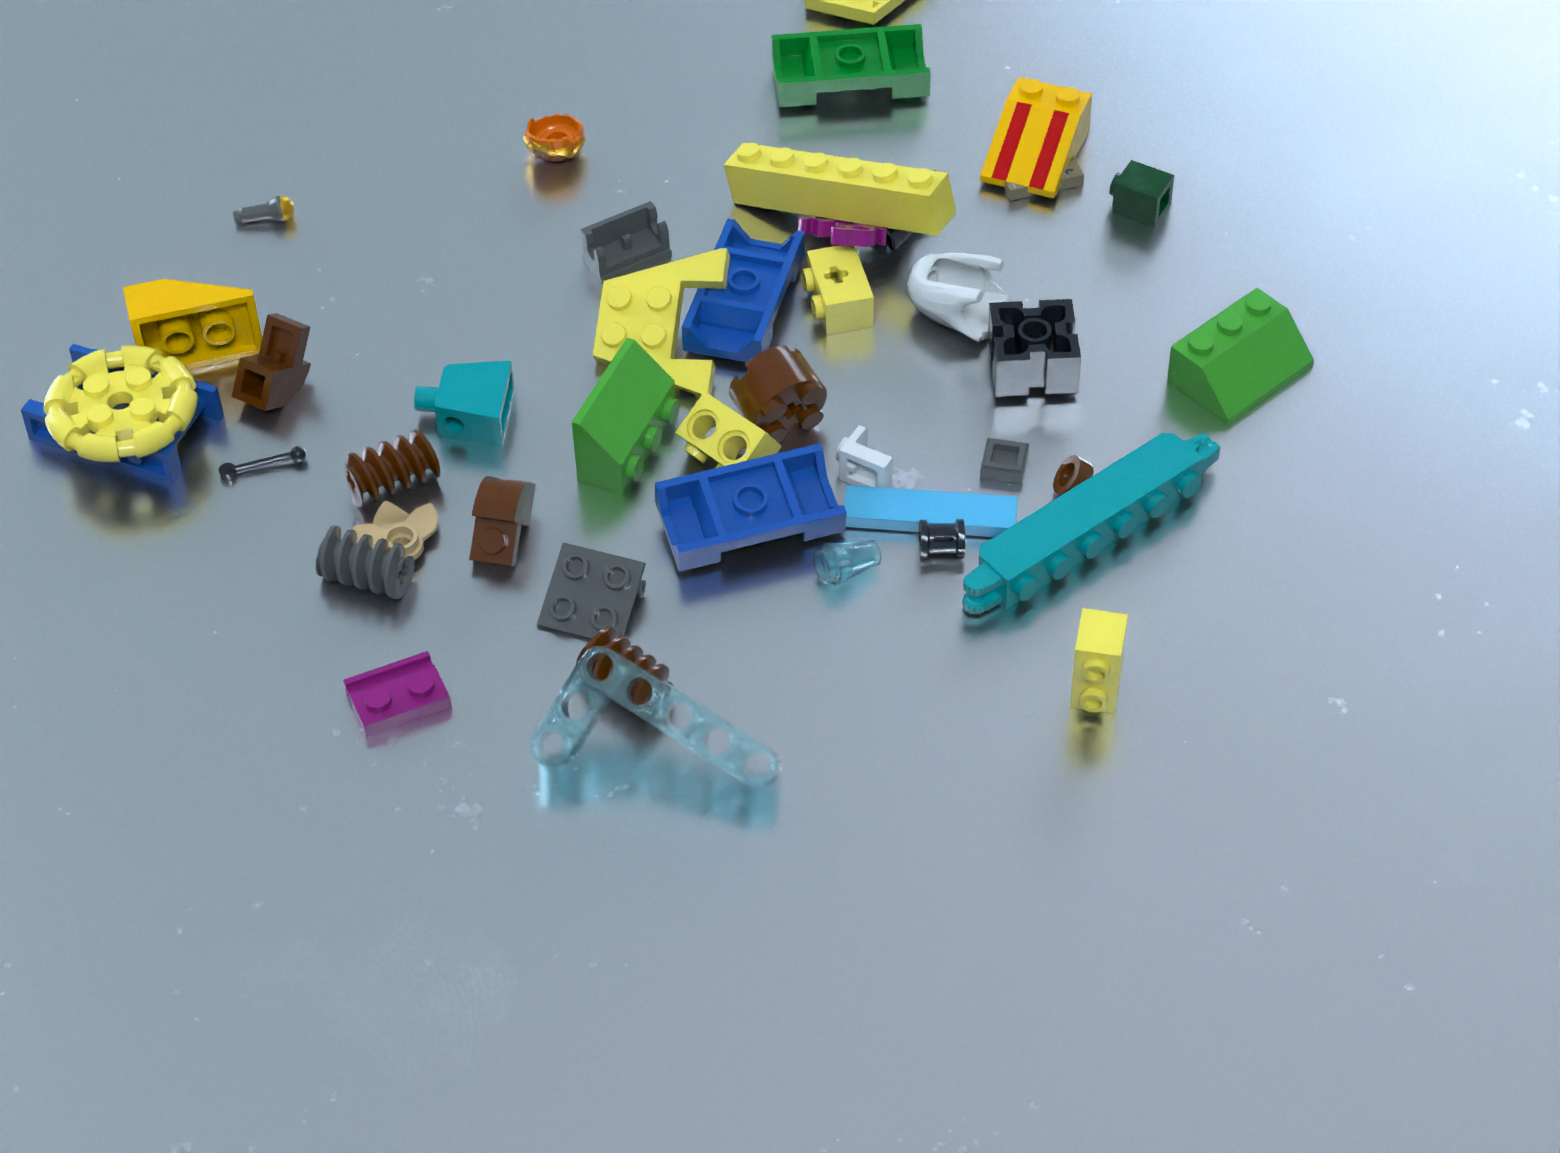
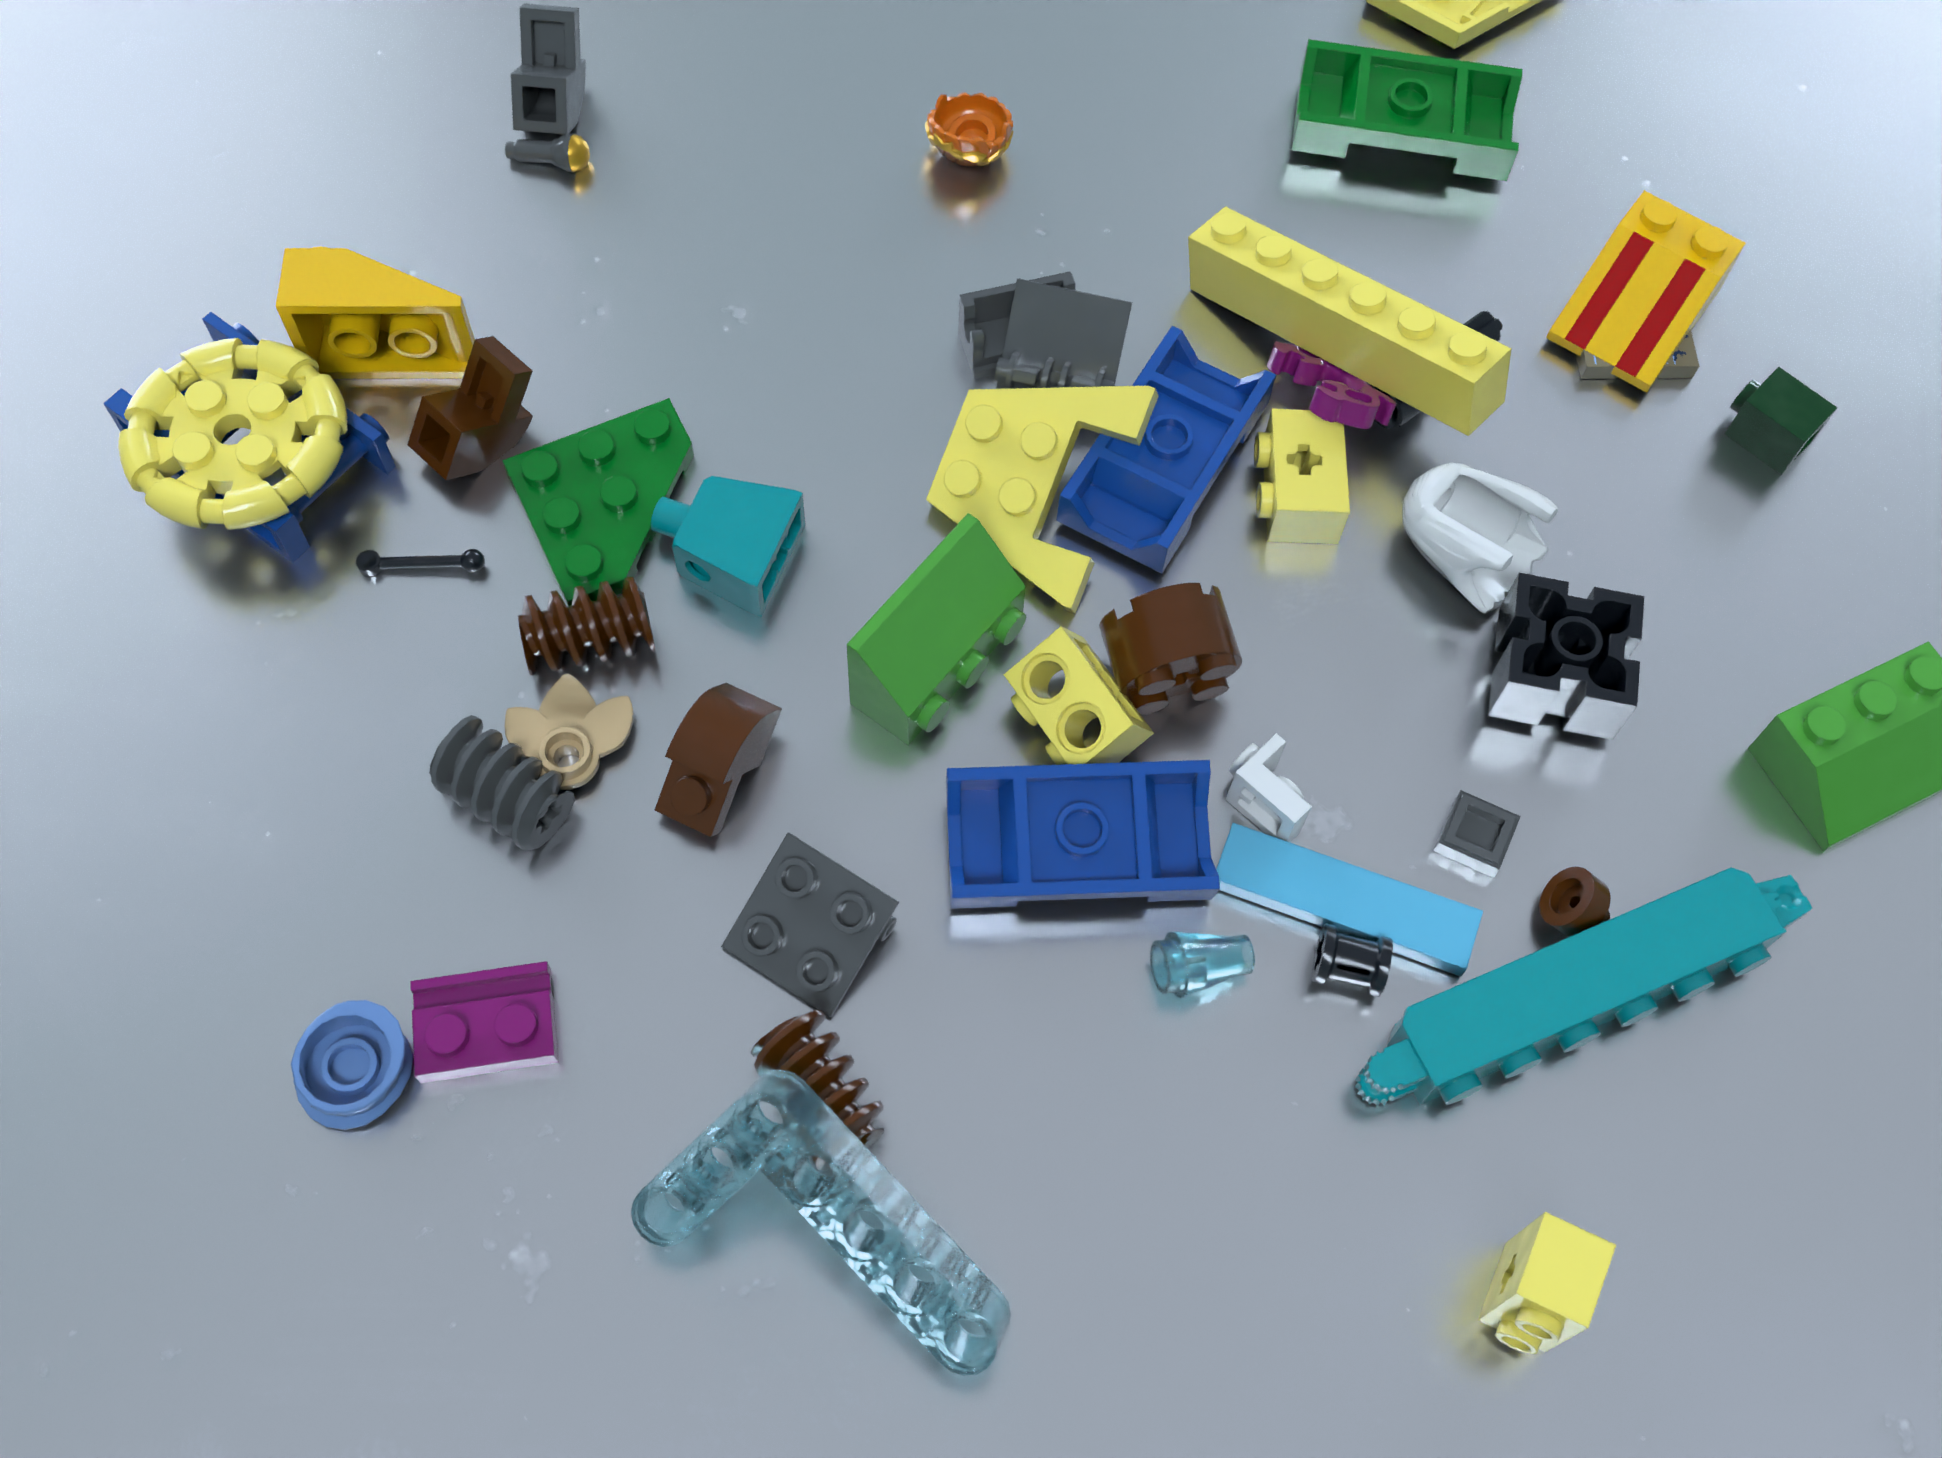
camera: 10 degrees right, 15 degrees up
none -> medium blue piece [291,1000,413,1130]
none -> green plate [502,398,694,606]
none -> dark grey brick [511,3,586,134]
none -> dark grey hinge [995,278,1132,389]

